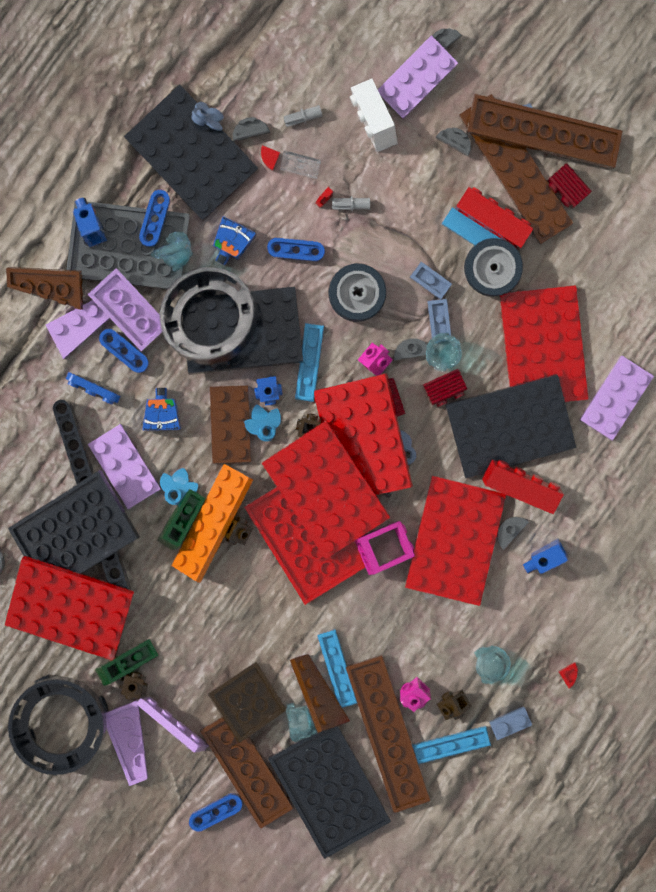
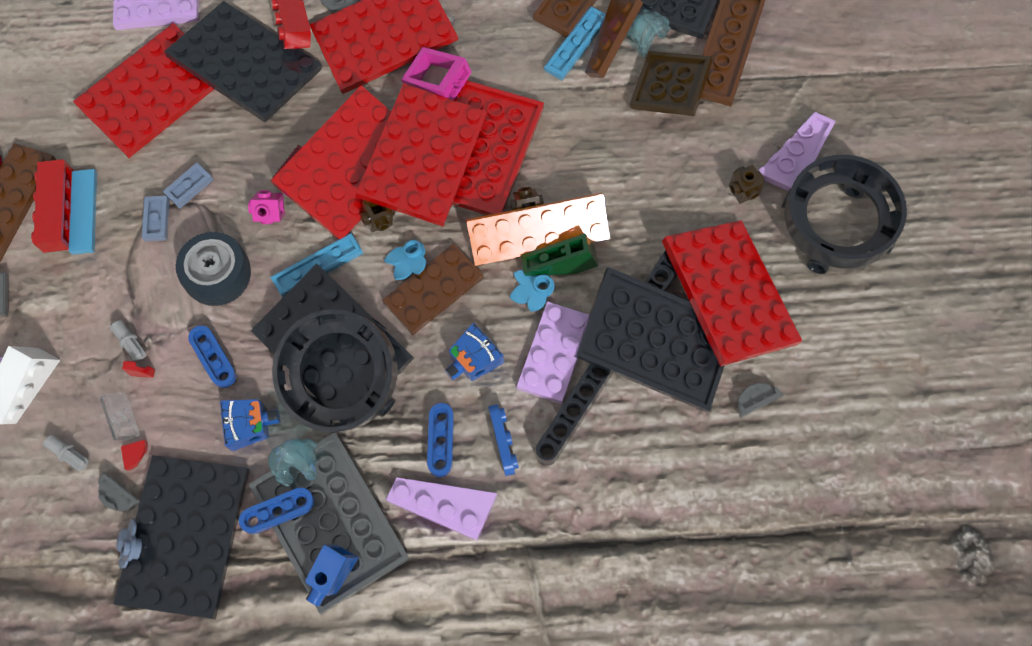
camera: 125 degrees left, 20 degrees down
reddish brown wing [6,267,83,310] -> none
lavender plate [88,268,162,351] -> none
dark green slope [95,639,159,686] -> none
lavender wing [136,697,209,753] -> none
blue plate [189,793,243,832] -> none
blue brick [254,376,283,406] -> none
dark grey plate [394,338,432,361] -> none
dark red brick [422,369,467,407] -> none
clear light blue helmet [426,333,462,372] -> none
wheel [464,238,523,297] -> none

